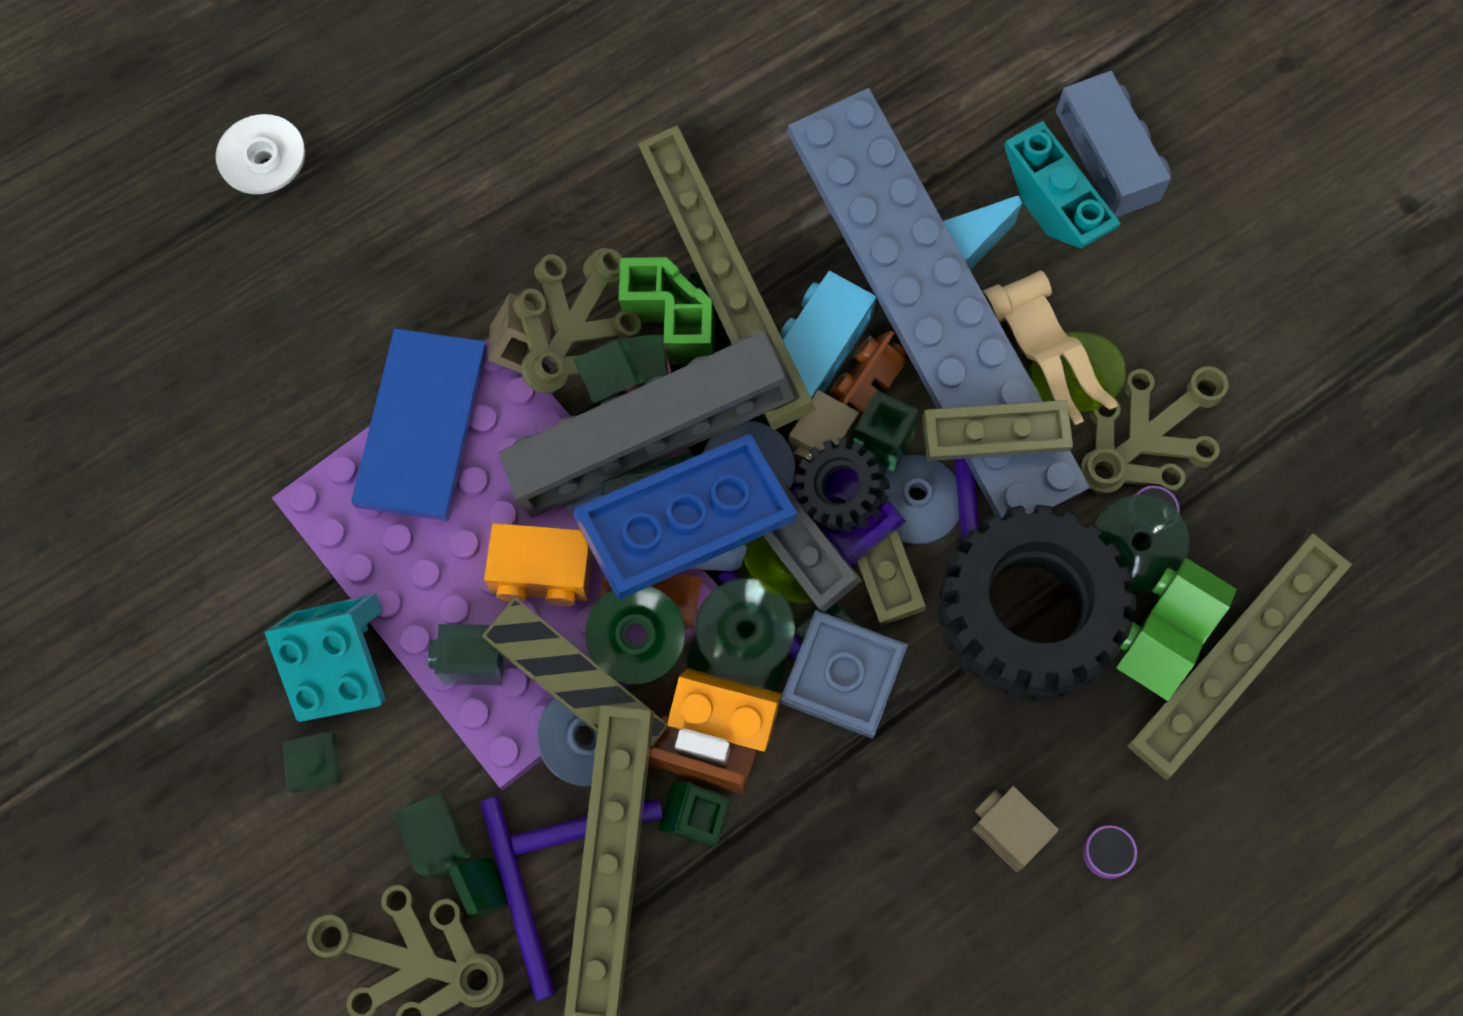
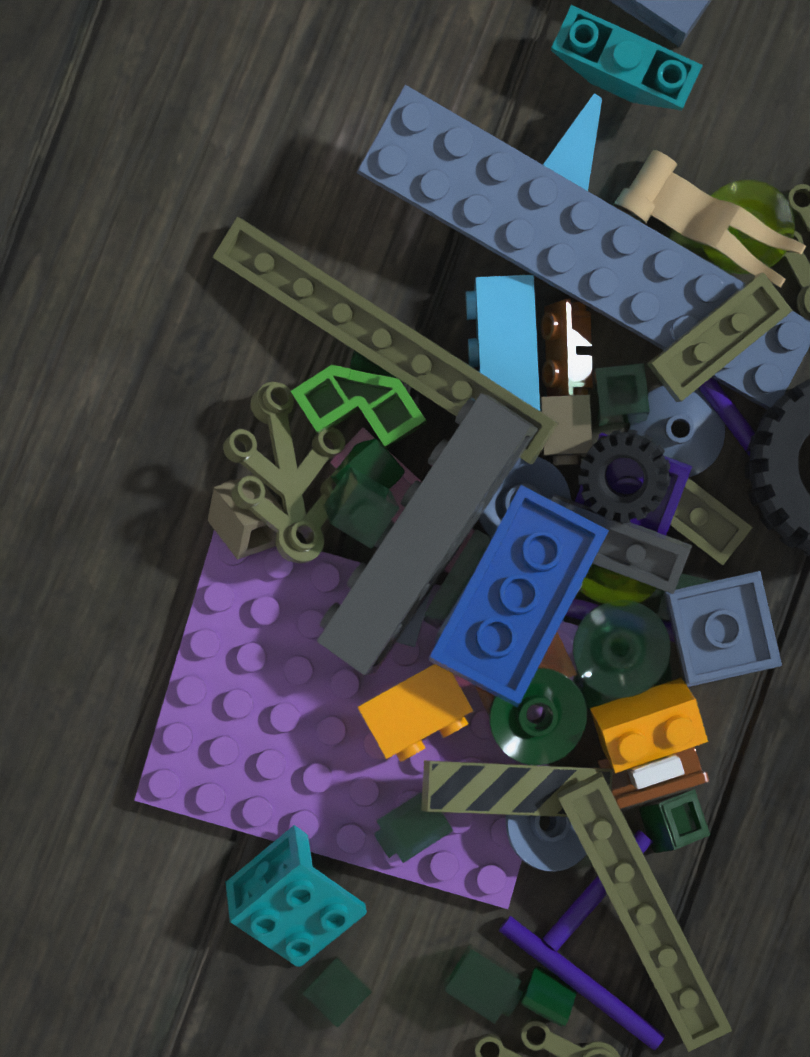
camera: 40 degrees left, 15 degrees up
blue tile [351,328,487,521] -> none

